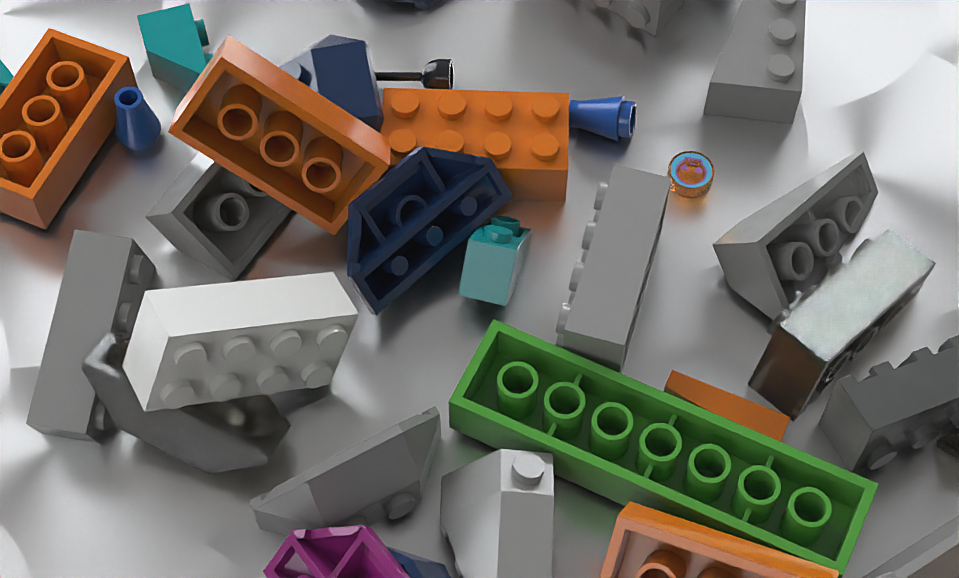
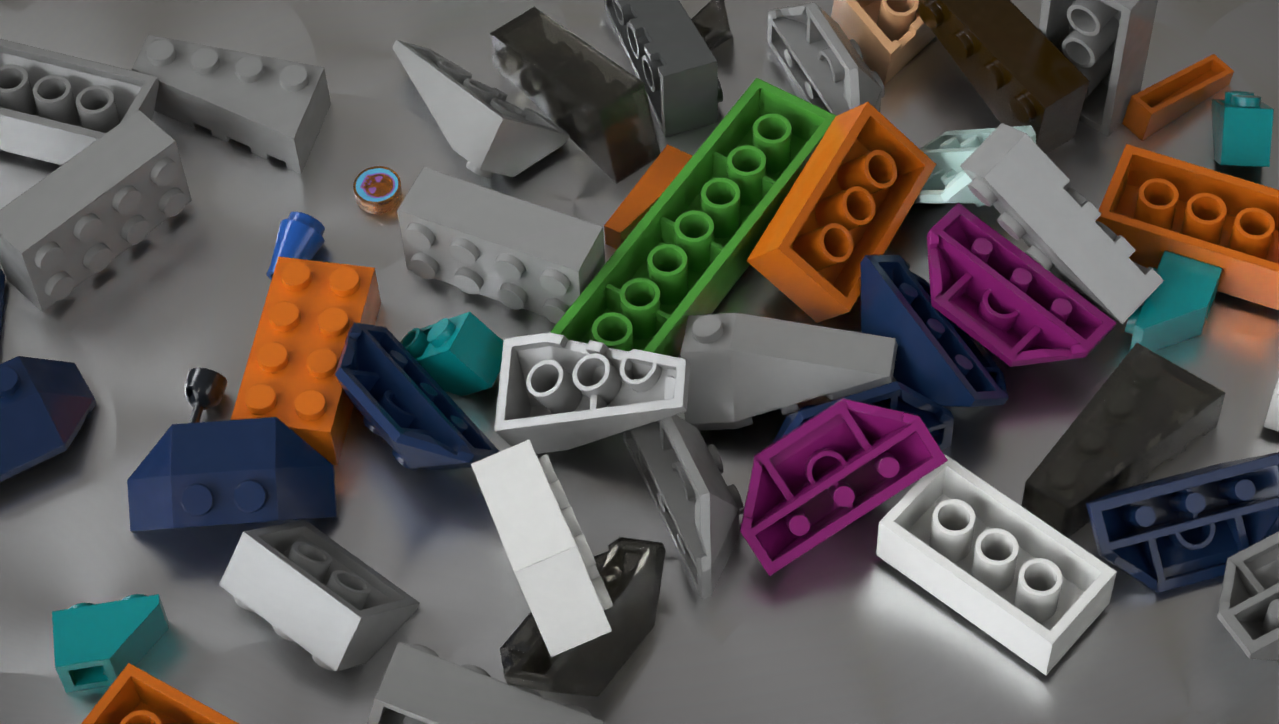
camera: 80 degrees left, 5 degrees down
blue cone [114,86,161,150] -> none
orange brick [168,35,391,236] -> none
none -> light grey wedge [494,332,690,454]

